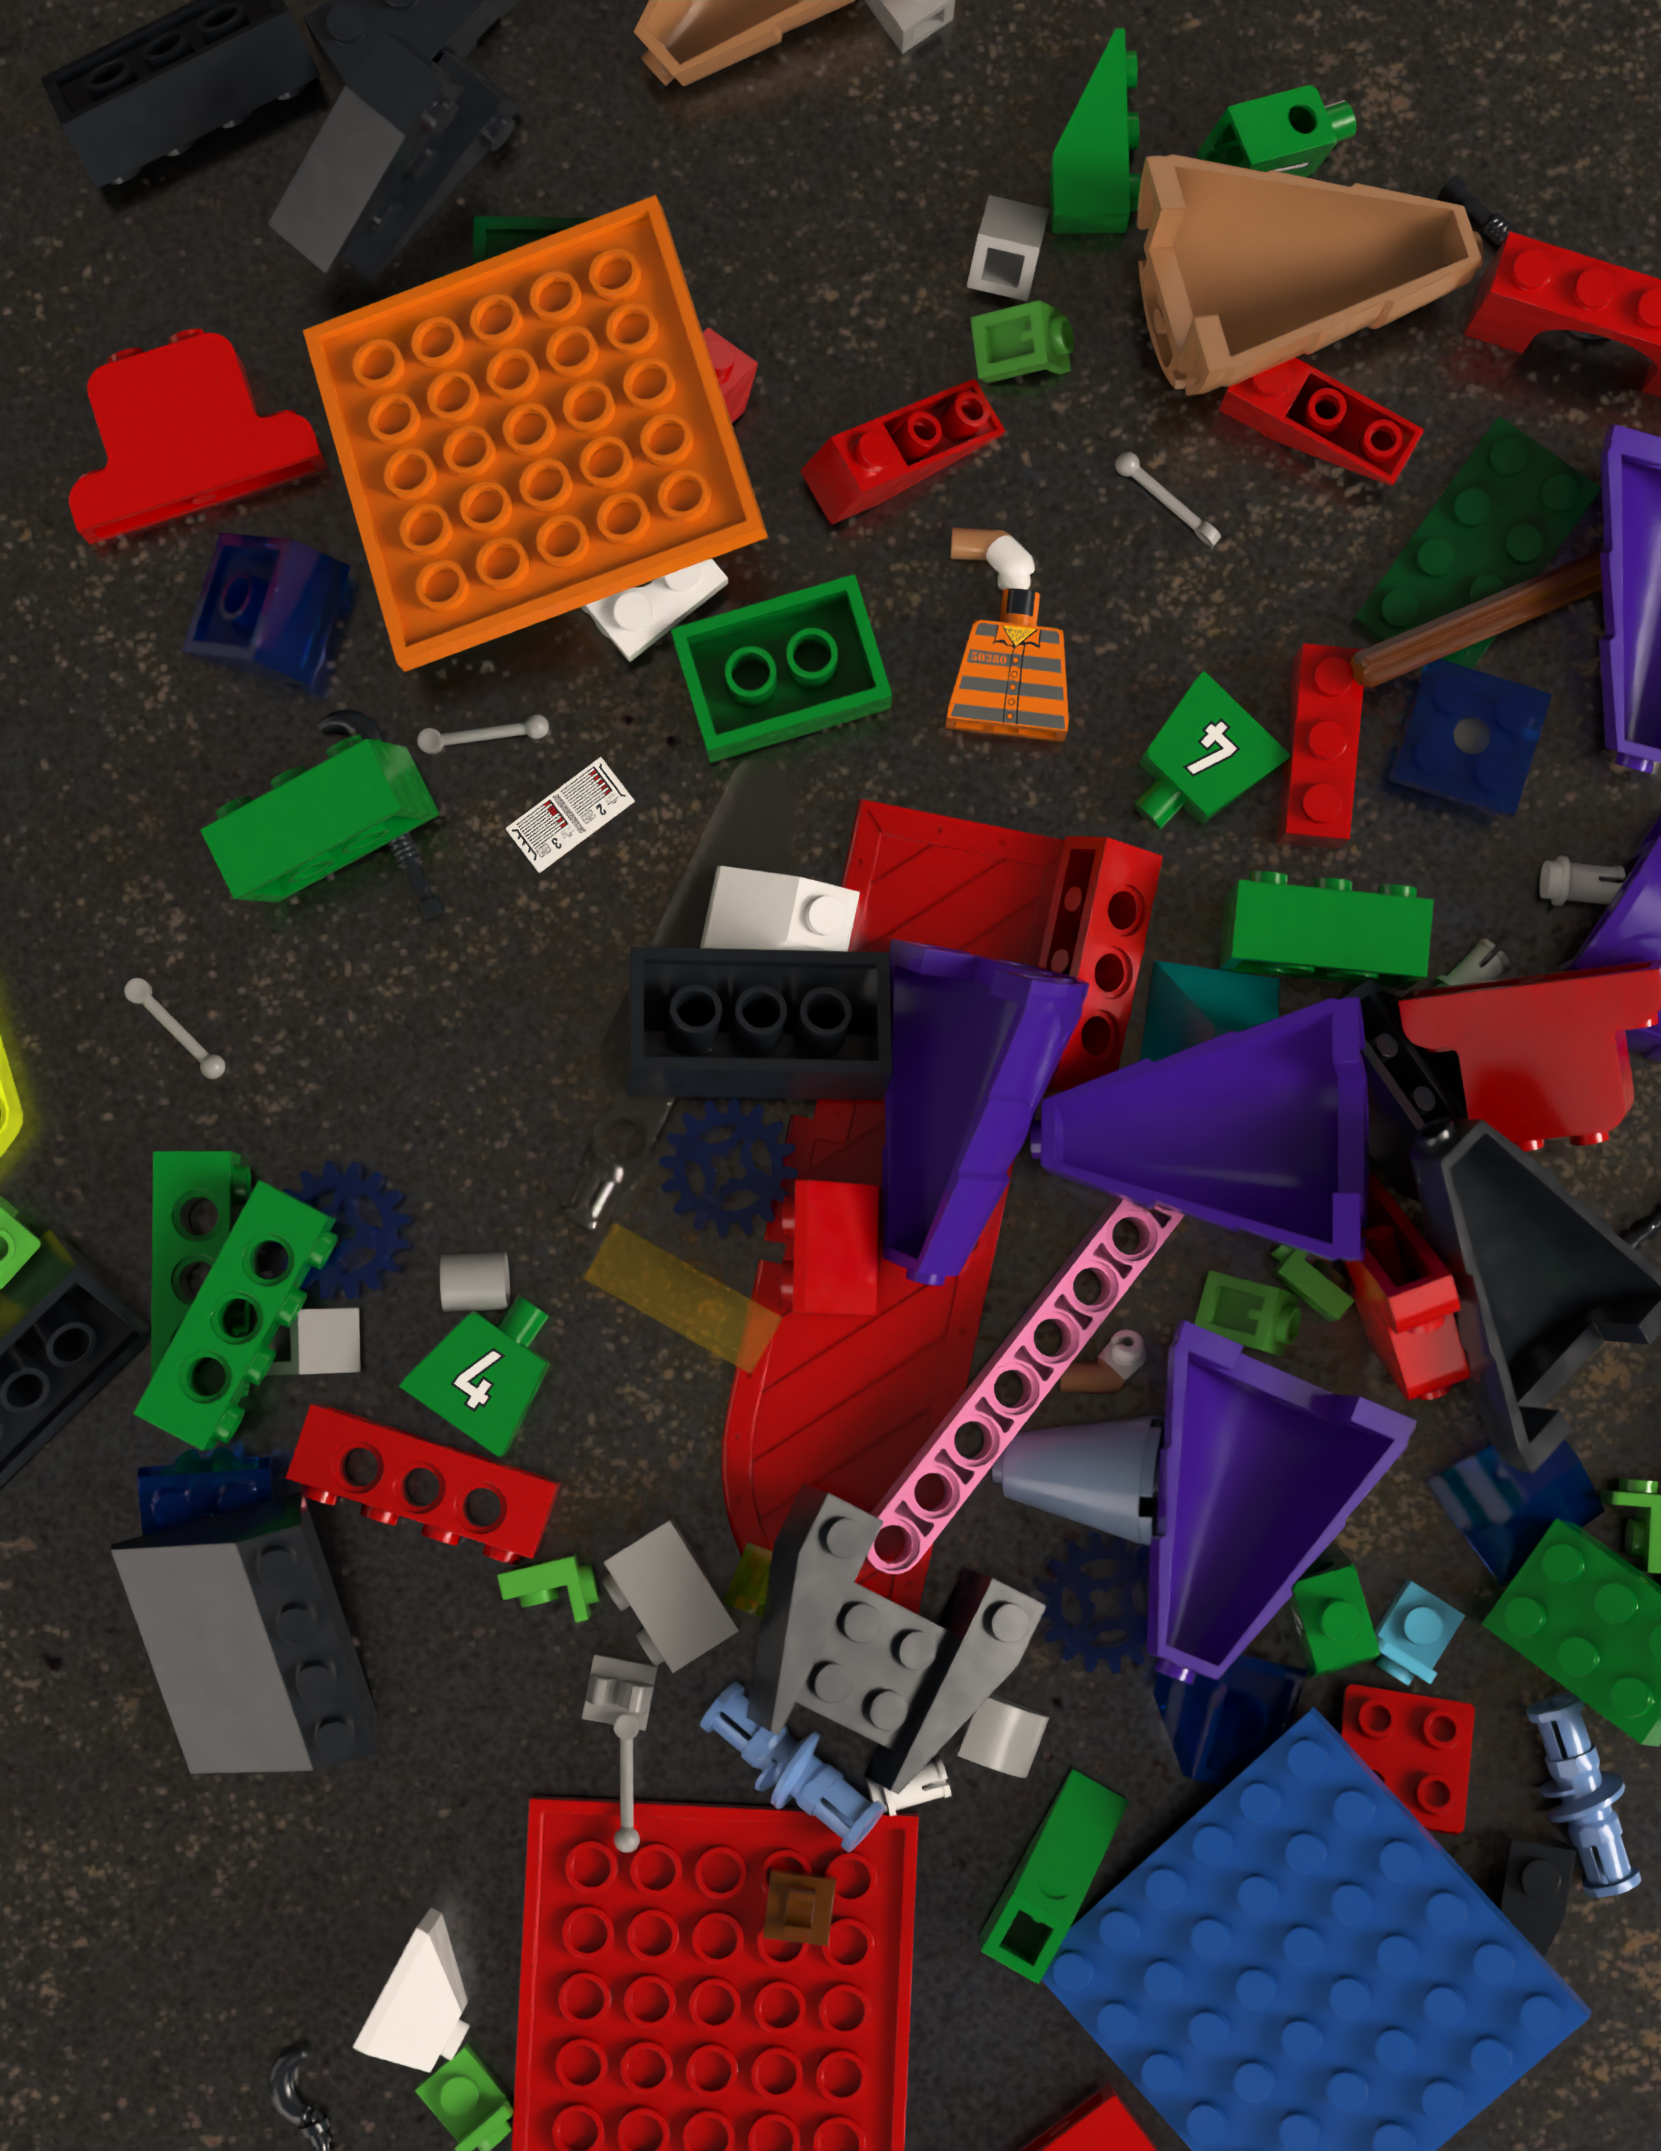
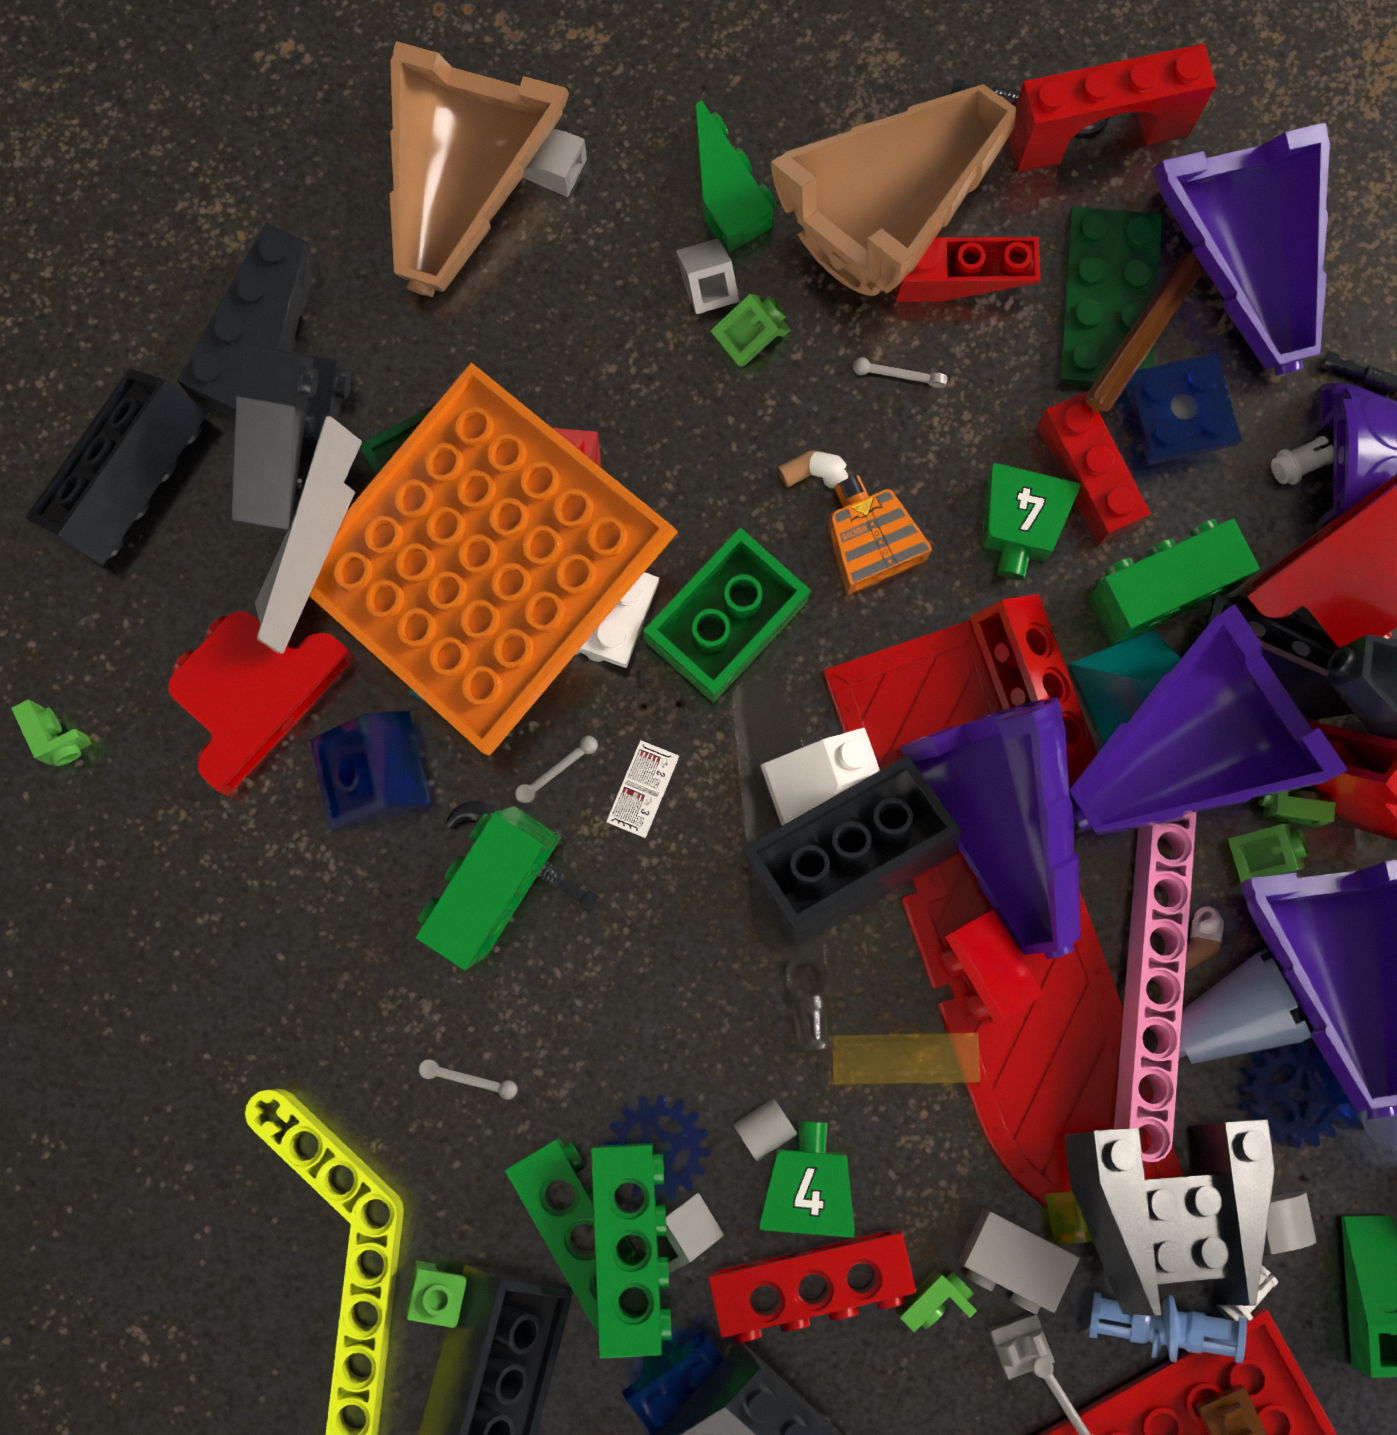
camera: 30 degrees left, 5 degrees down
clear blue gear [659,1098,798,1238] -> none
red slope [800,378,1006,525] -> none
green torso [1197,85,1356,177] -> none
white pin [1434,938,1511,987] -> none
none -> light grey wedge [255,416,362,654]

